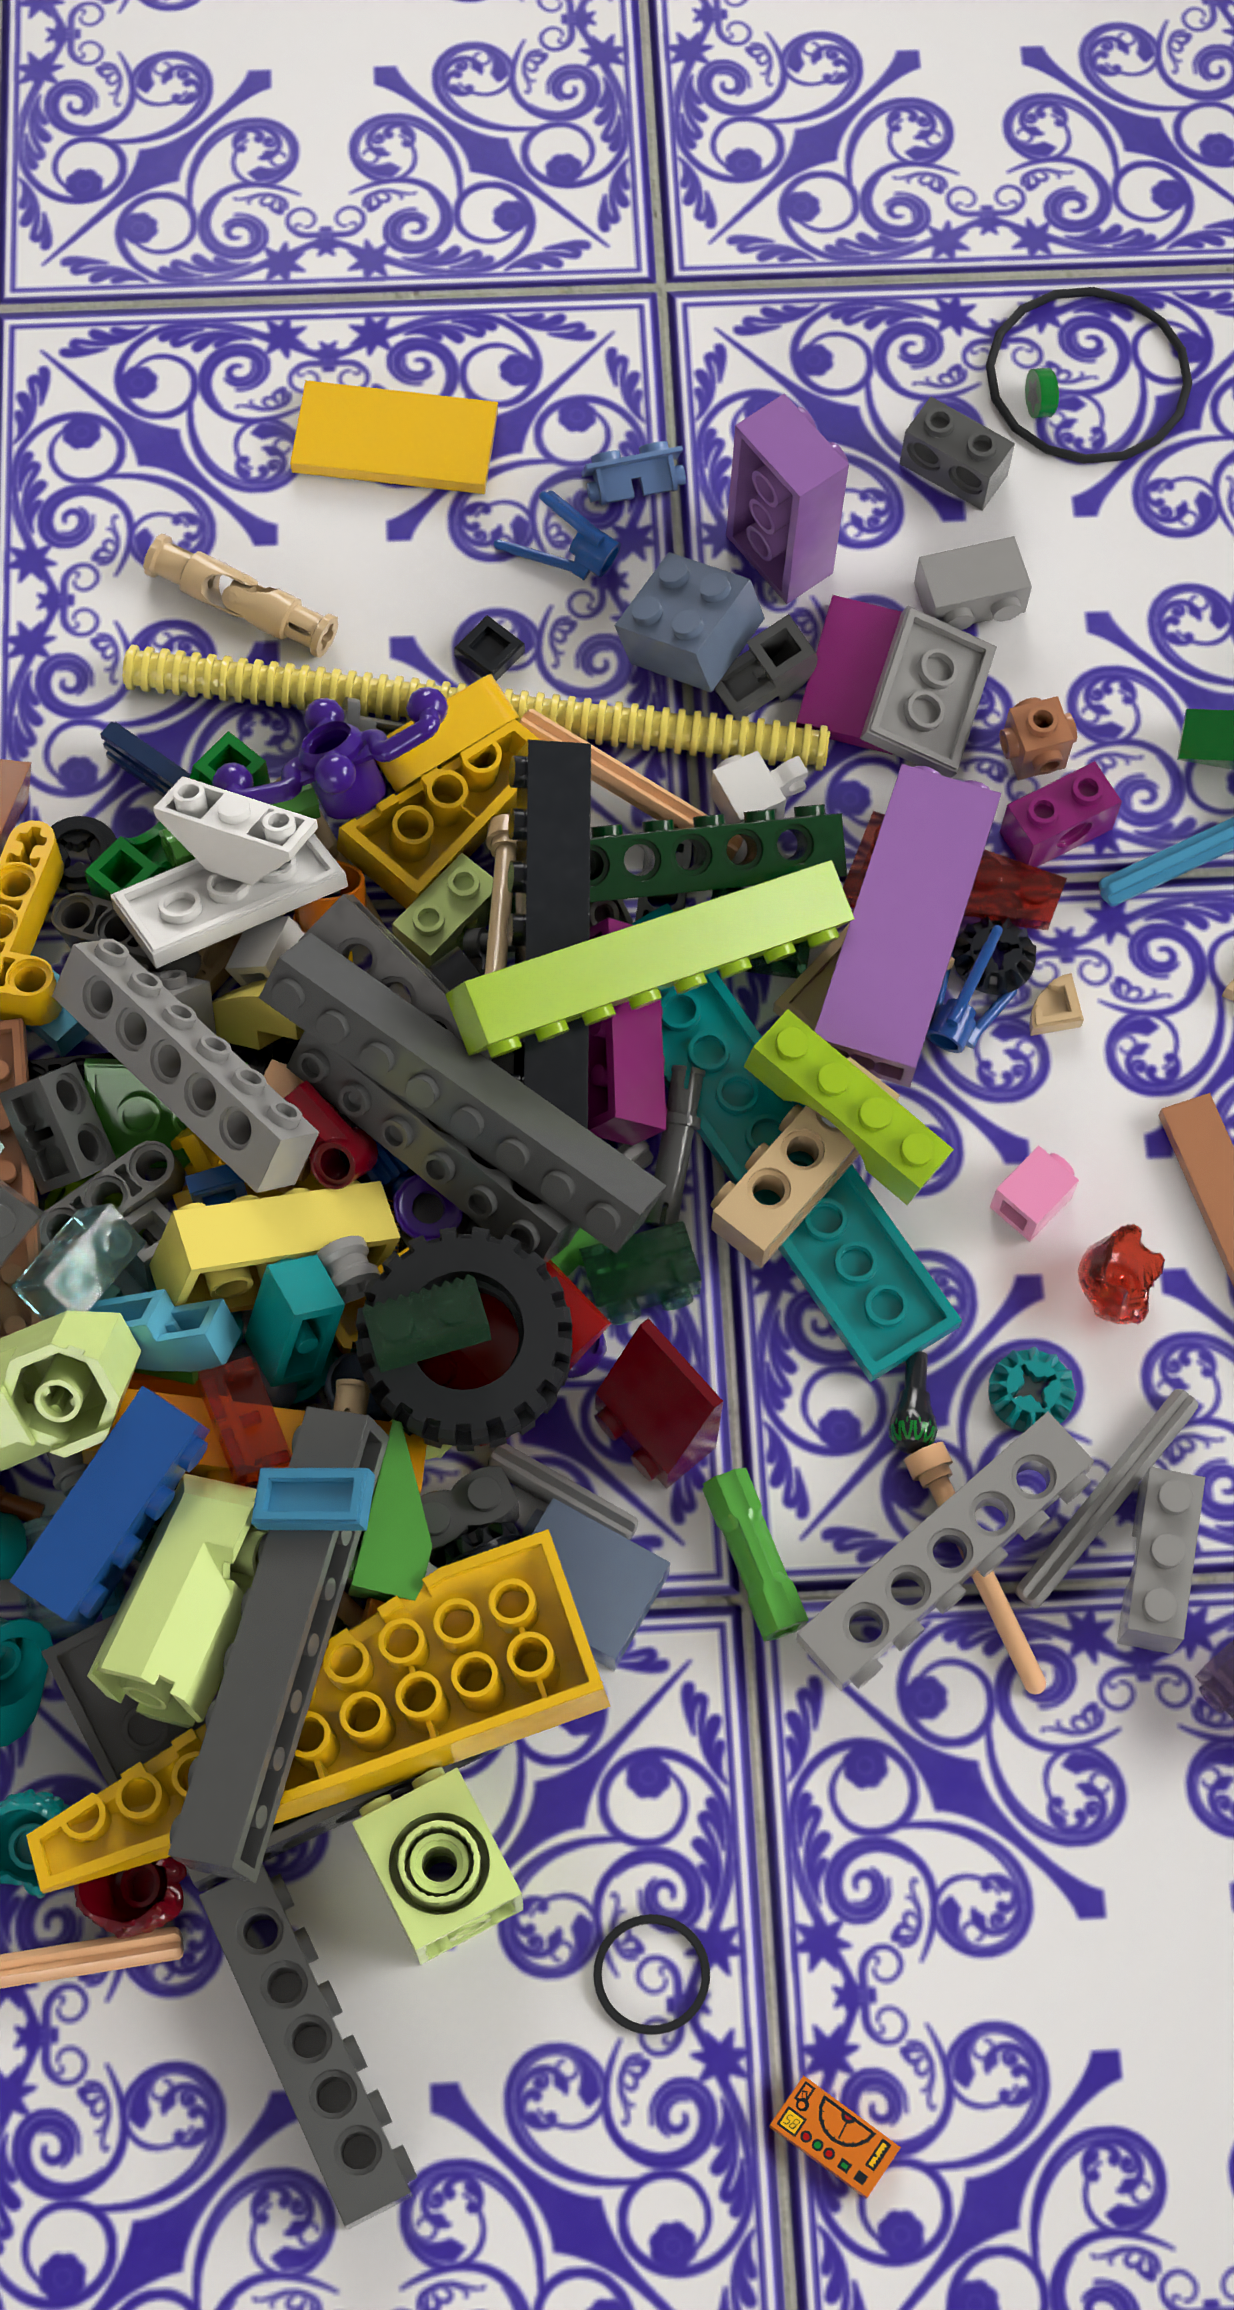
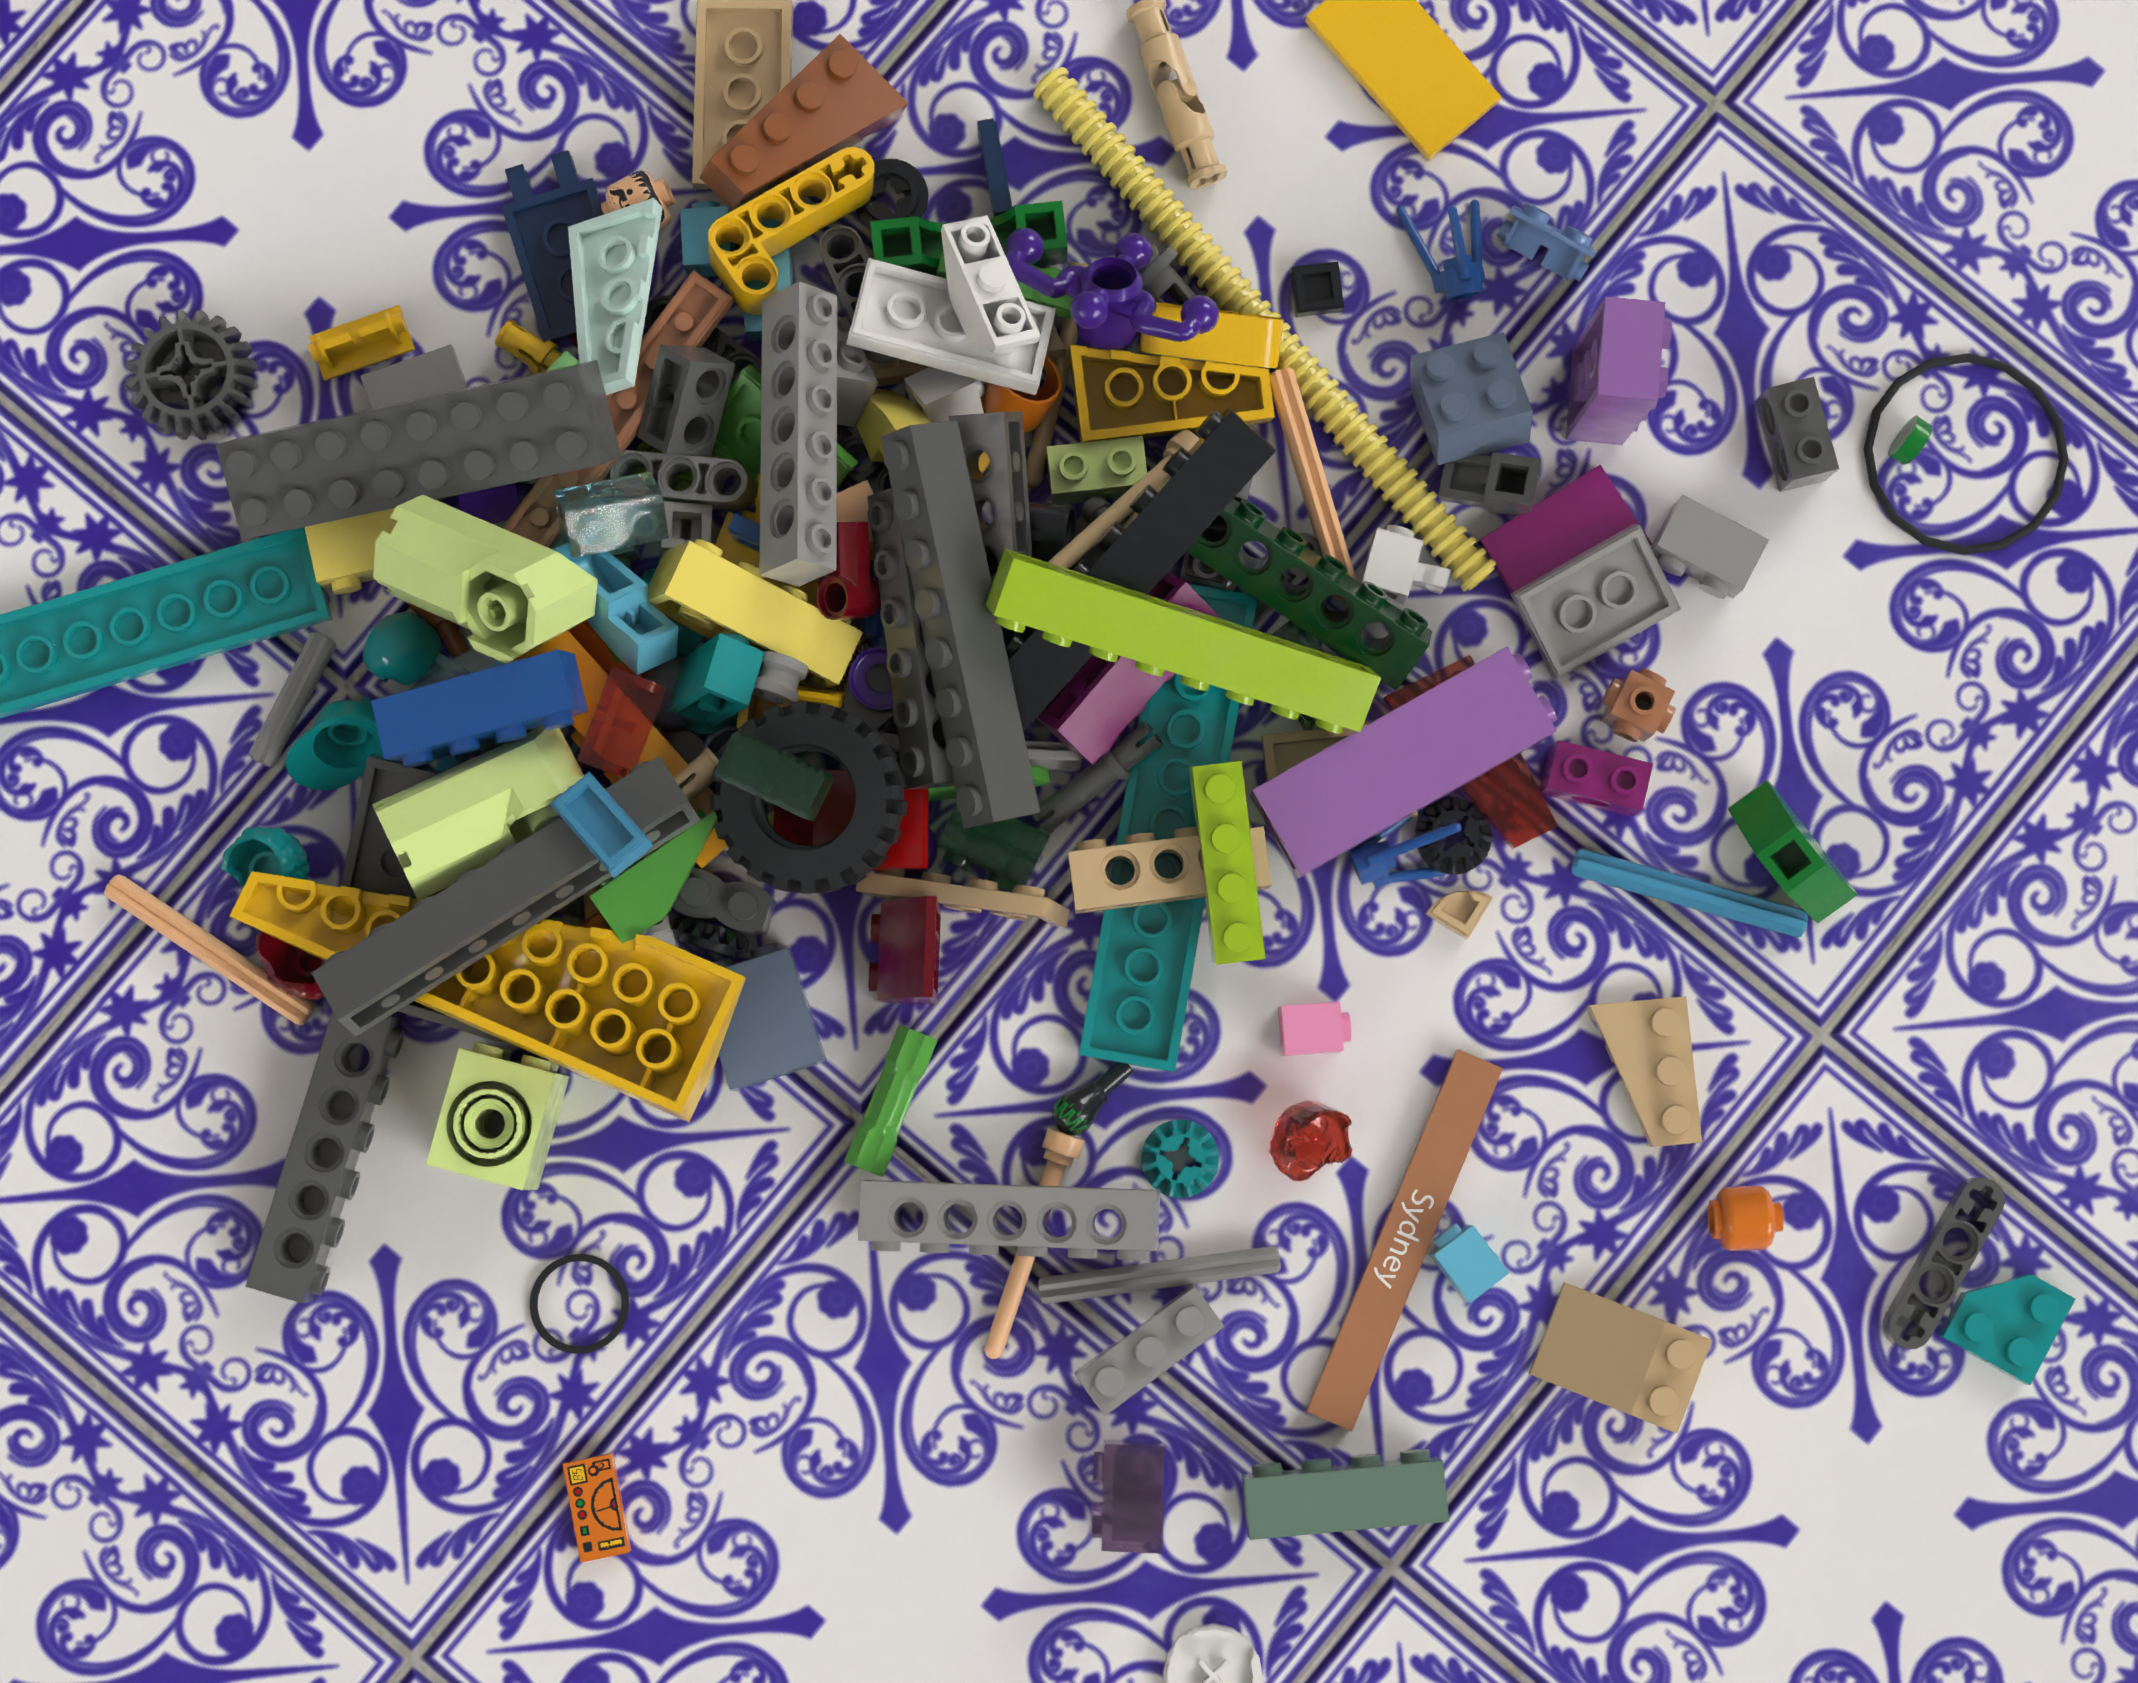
camera: 40 degrees right, 15 degrees up
light grey axle [488,1444,638,1540] -> none
none -> tan wing [856,870,1070,928]

